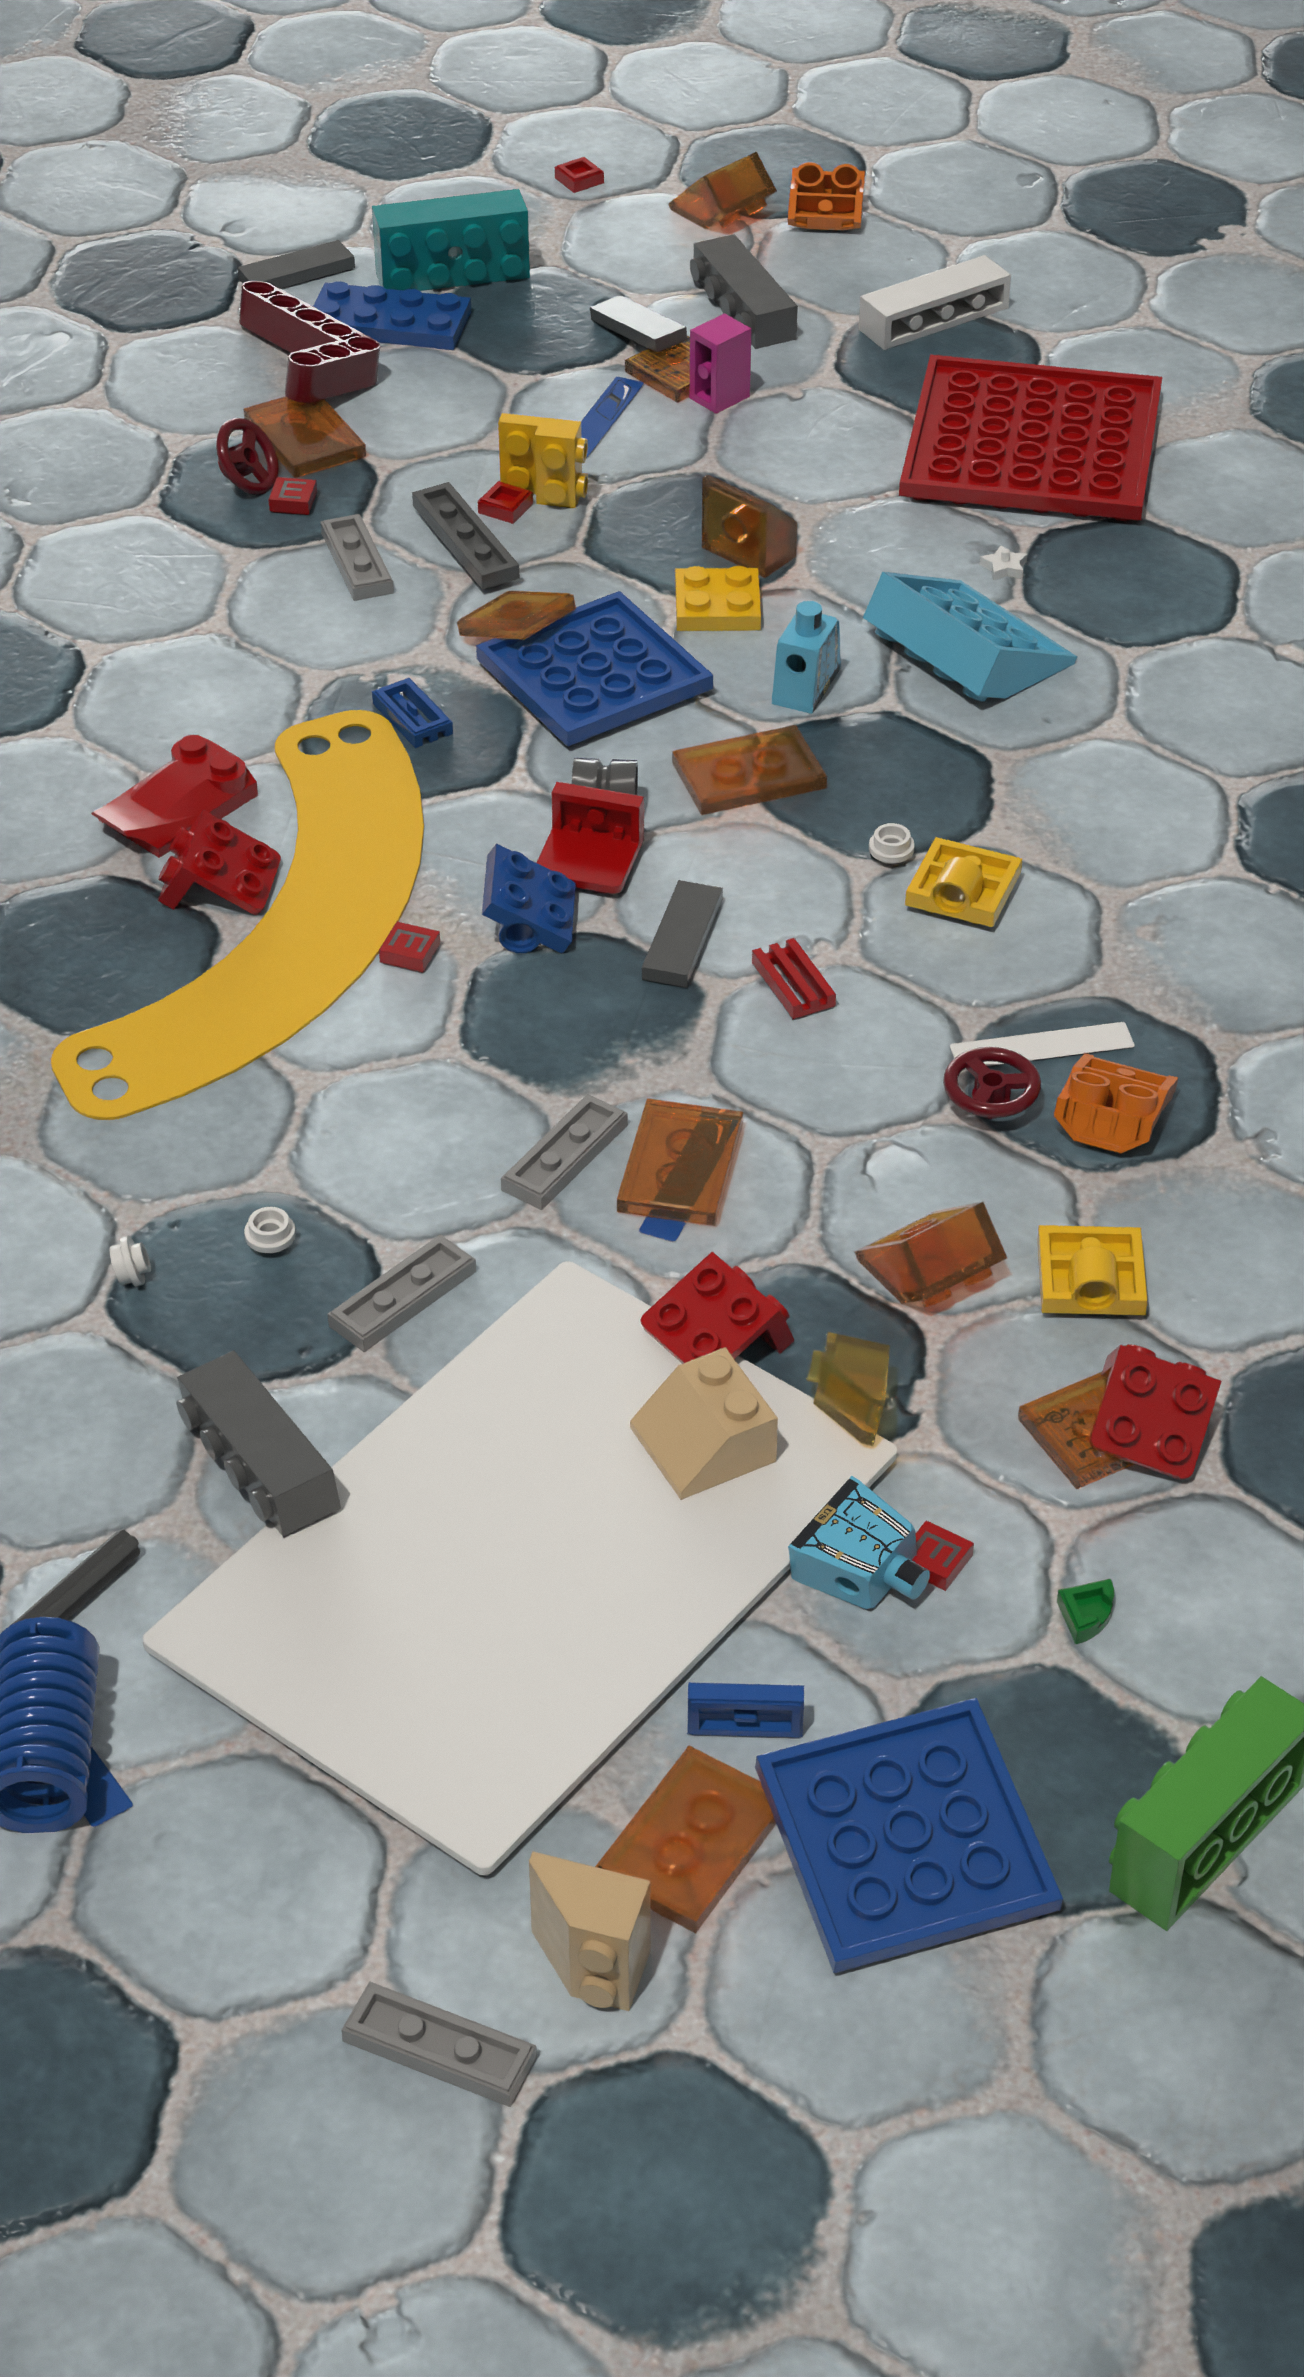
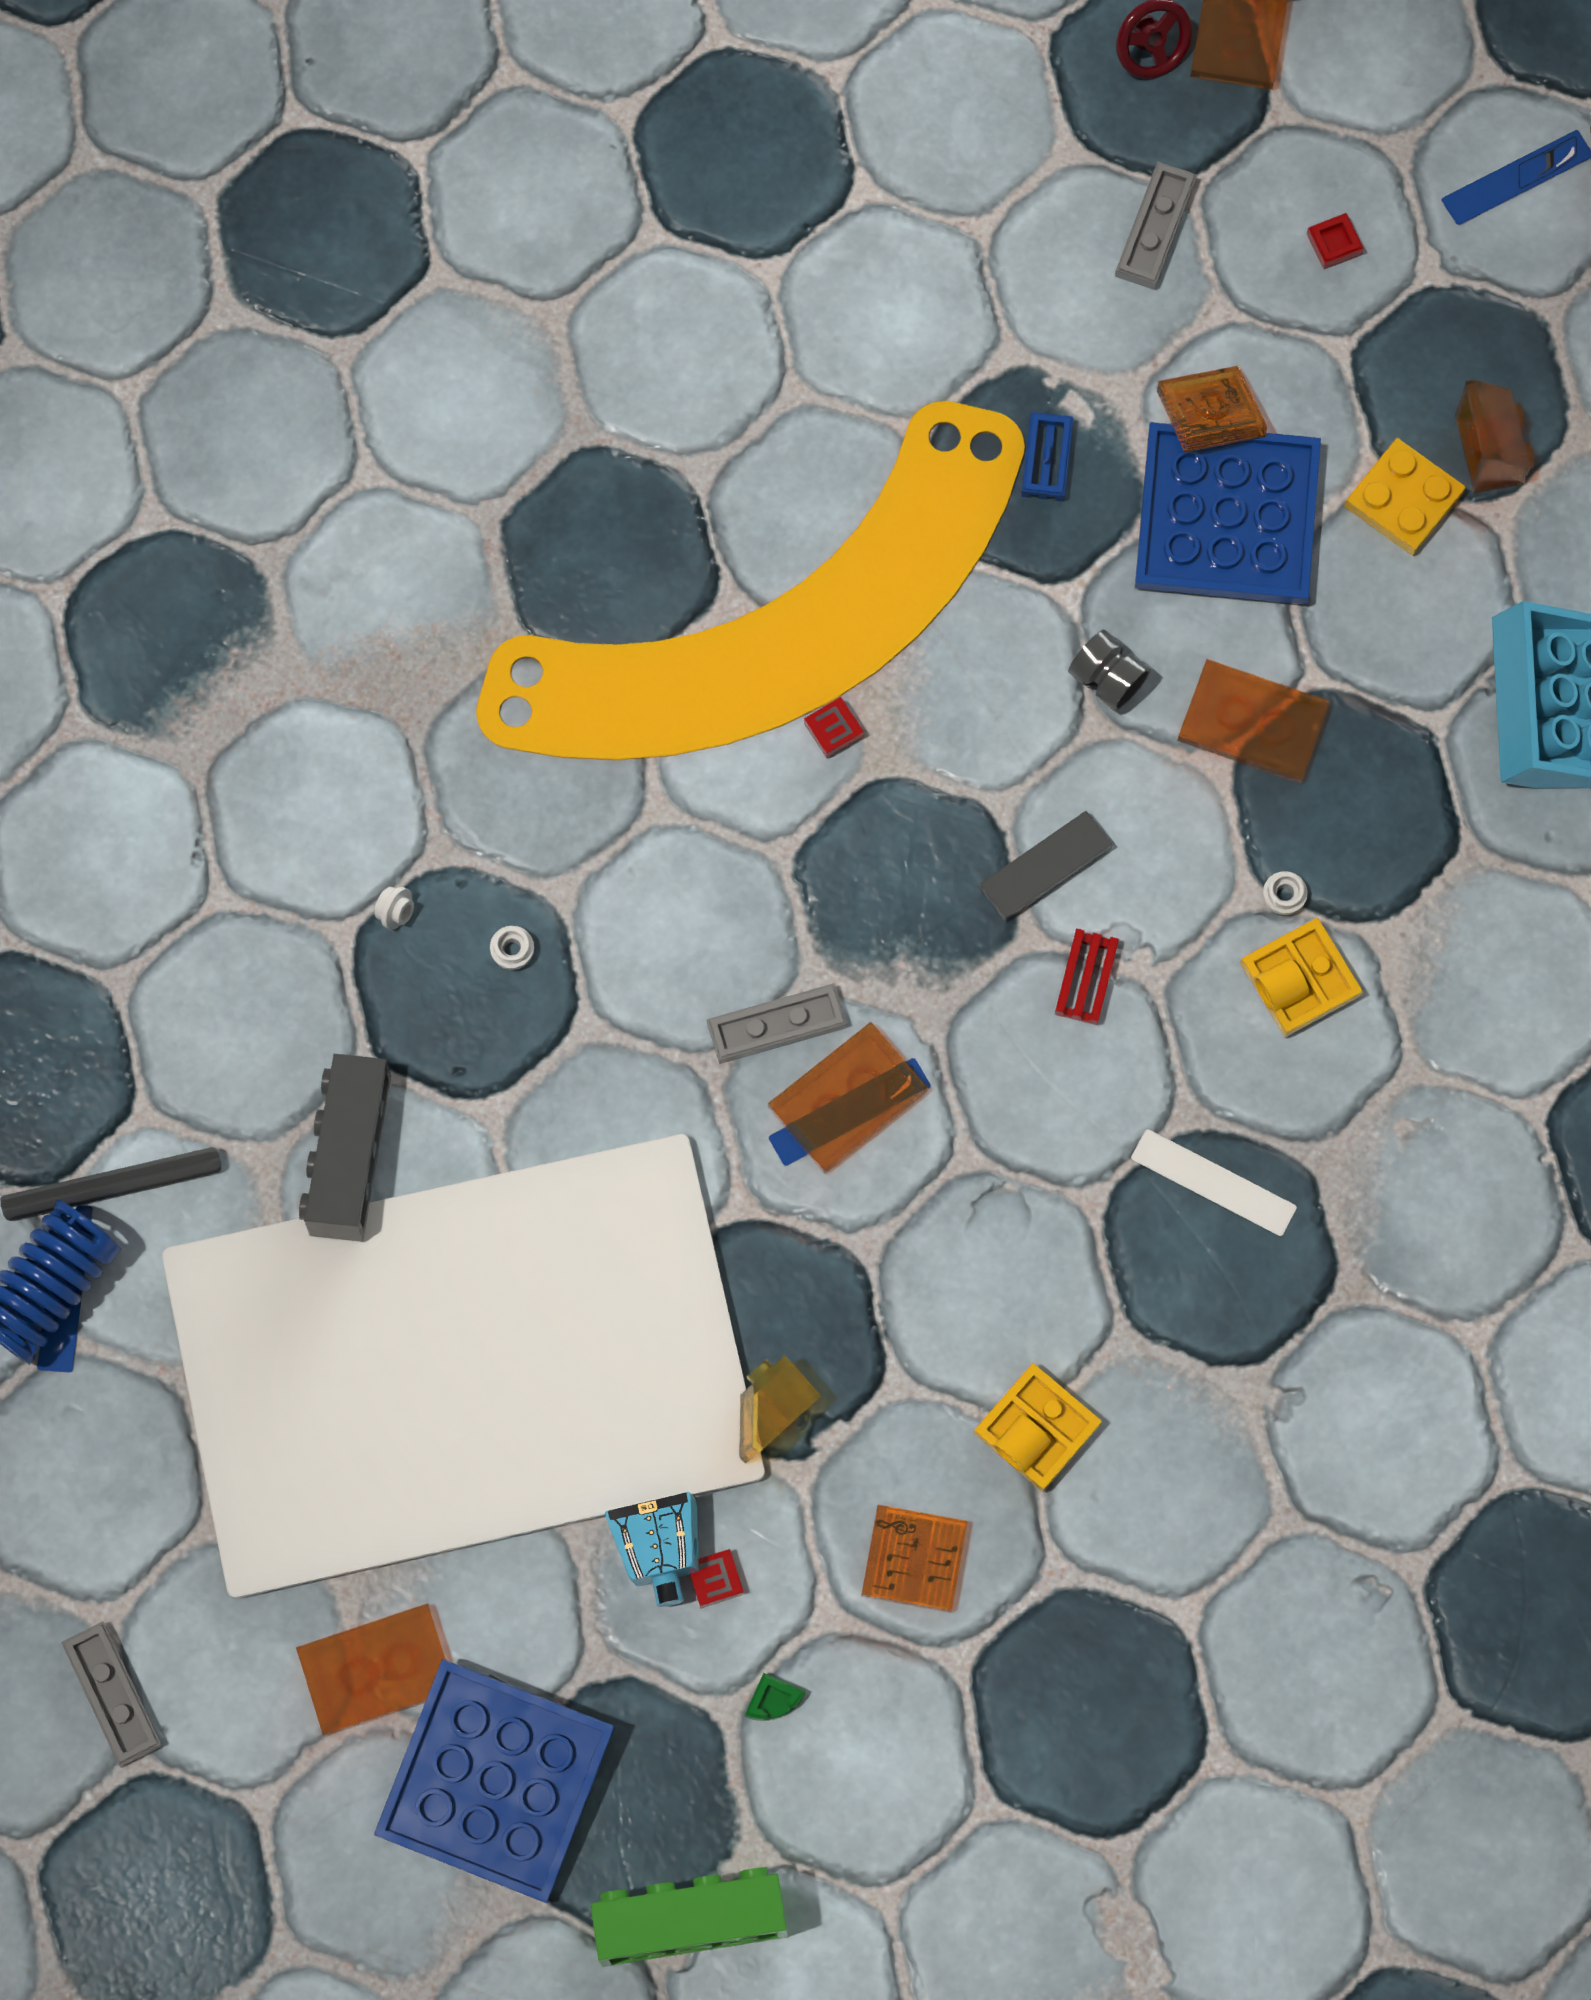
camera: 40 degrees right, 30 degrees up
red slope [91,735,258,858] -> none
red bracket [158,810,281,915] -> none
red tile [268,477,317,515] -> none
light grey tile [328,1234,476,1352] -> none
dark grey plate [412,482,520,589] -> none
blue plate [482,843,576,954] -> none
yellow plate [498,413,588,508] -> none
tan slope [529,1851,651,2011] -> none
red bracket [536,782,644,894] -> none
tan slope [630,1347,778,1500] -> none
red bracket [641,1252,795,1364] -> none
blue tile [687,1682,804,1738] -> none
medium azure torso [772,601,841,714] -> none
clear orange slope [854,1202,1007,1307] -> none
dark red piece [943,1047,1041,1119] -> none
orange slope [1054,1053,1178,1153] -> none
red bracket [1089,1344,1222,1480] -> none

